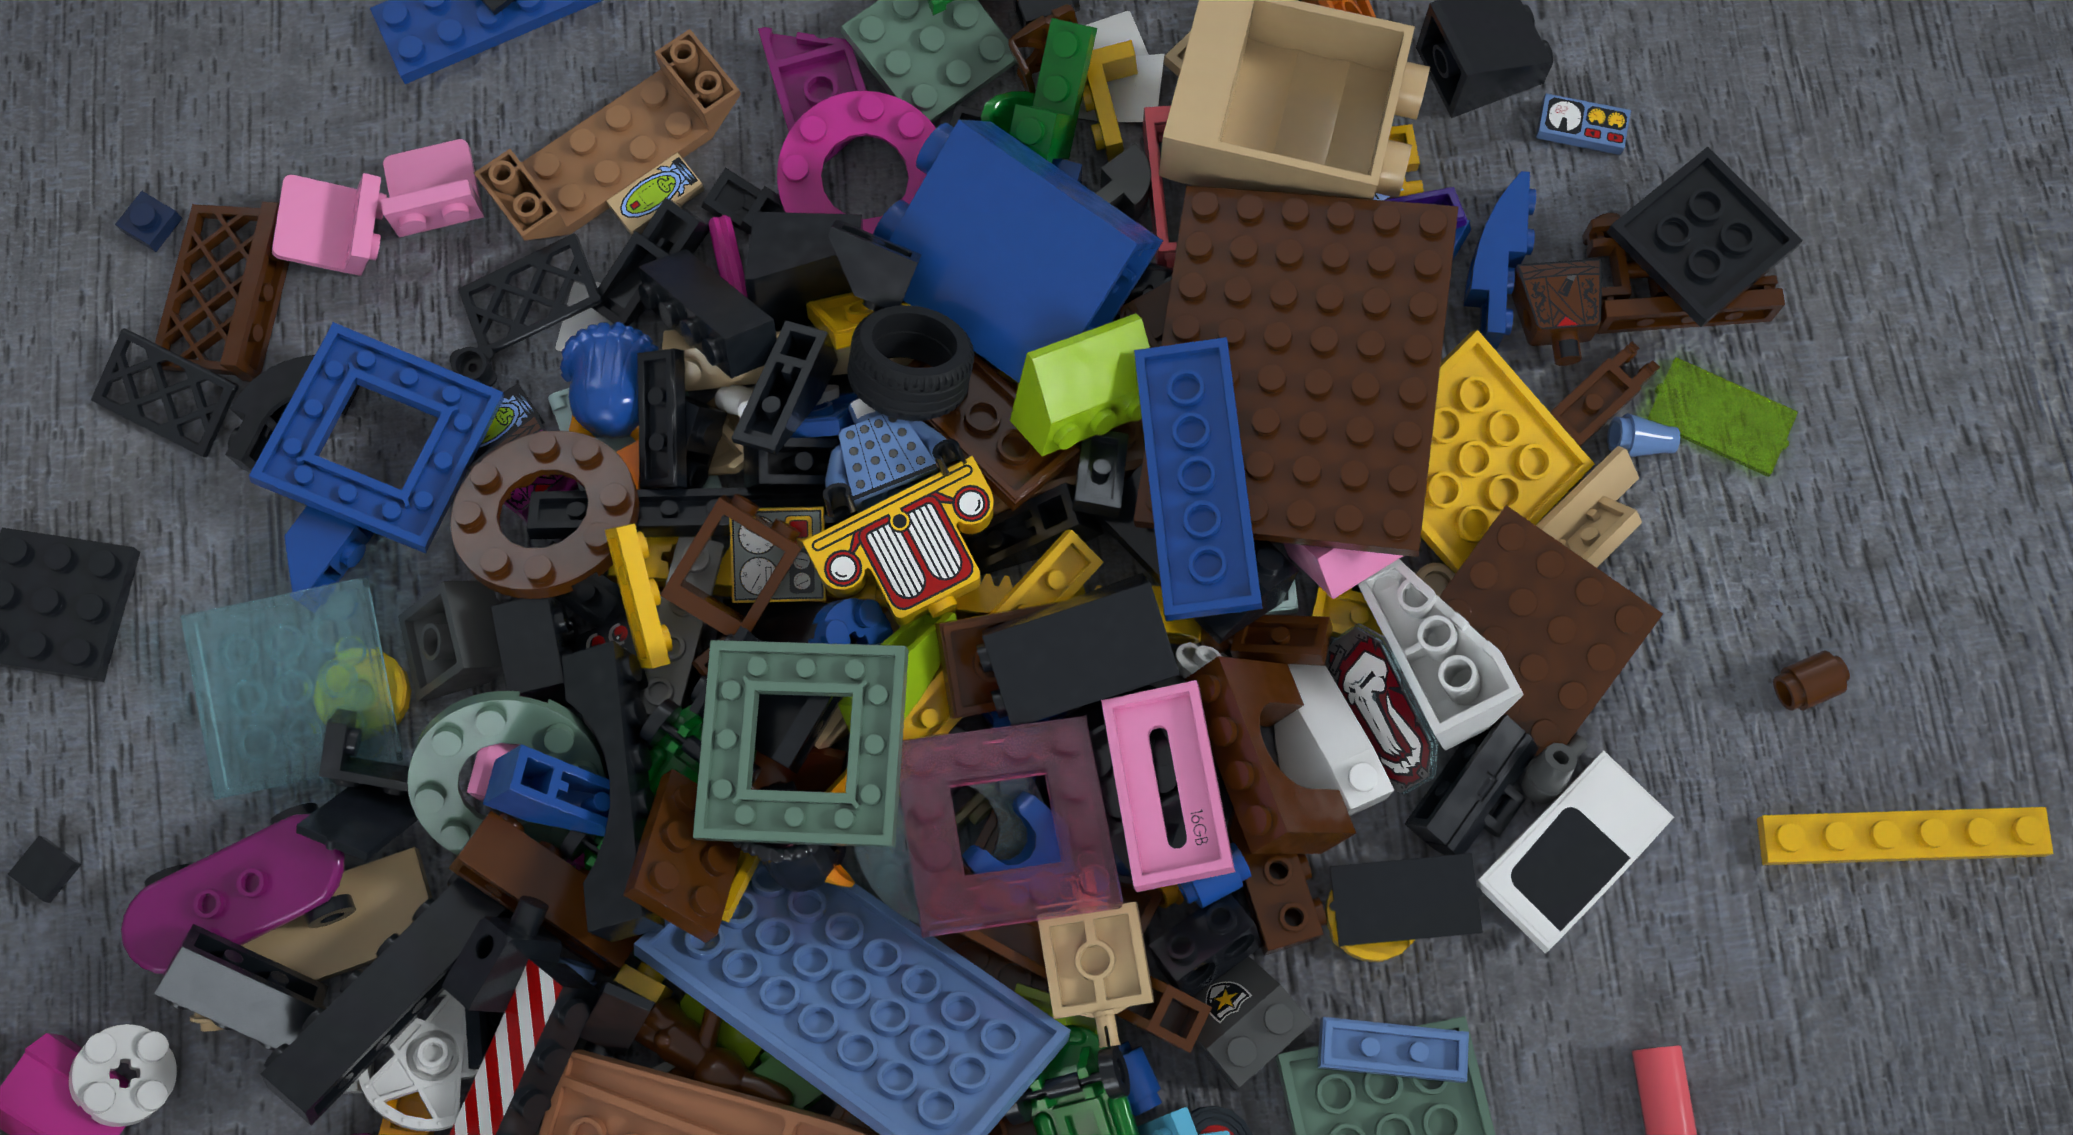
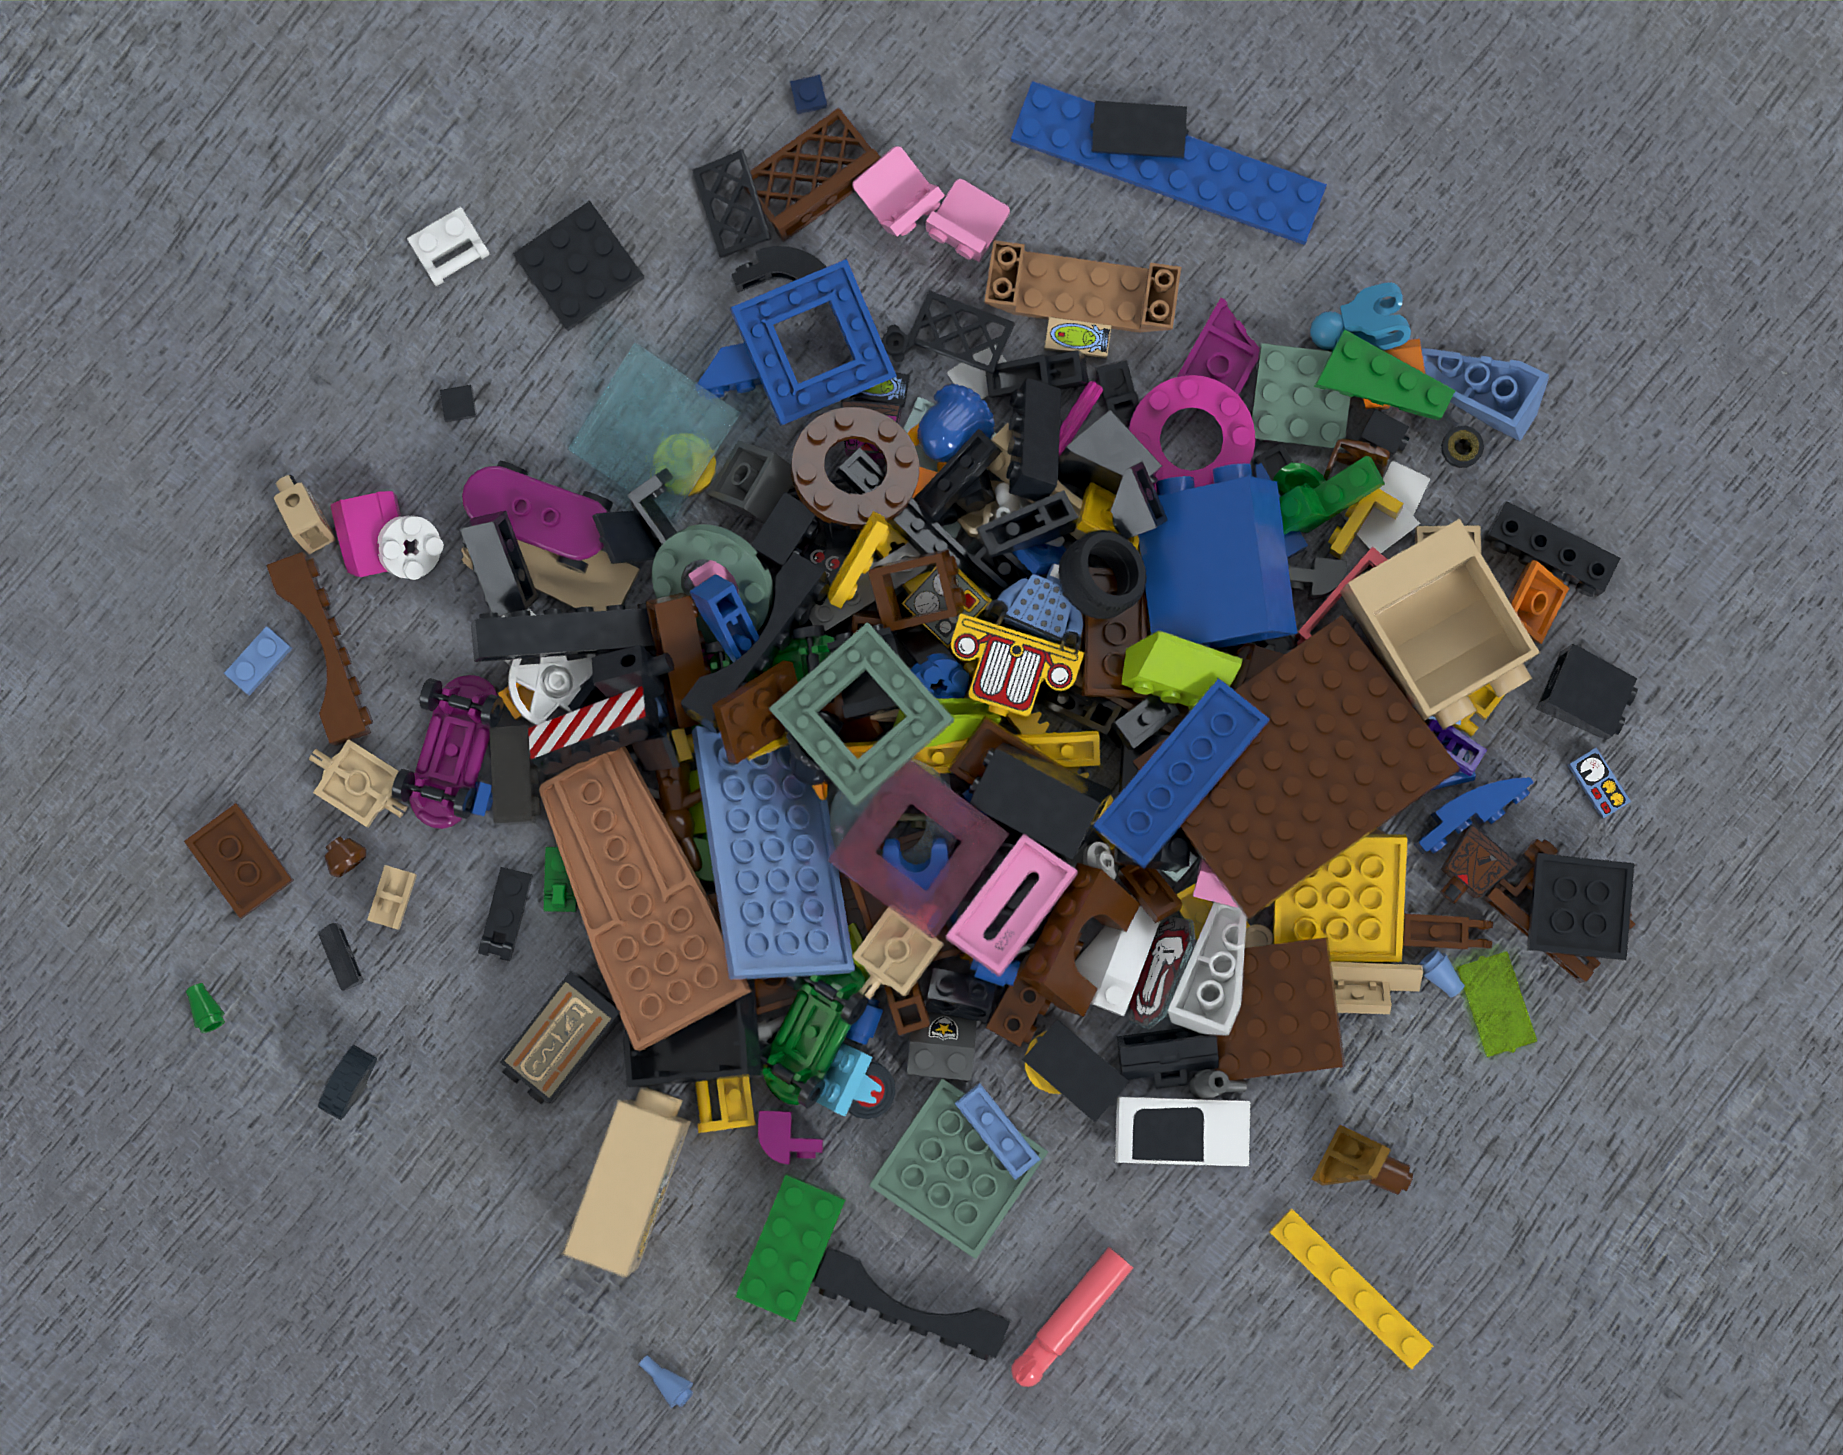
camera: 45 degrees right, 10 degrees up
none -> pearl gold wing [1311,1125,1391,1186]

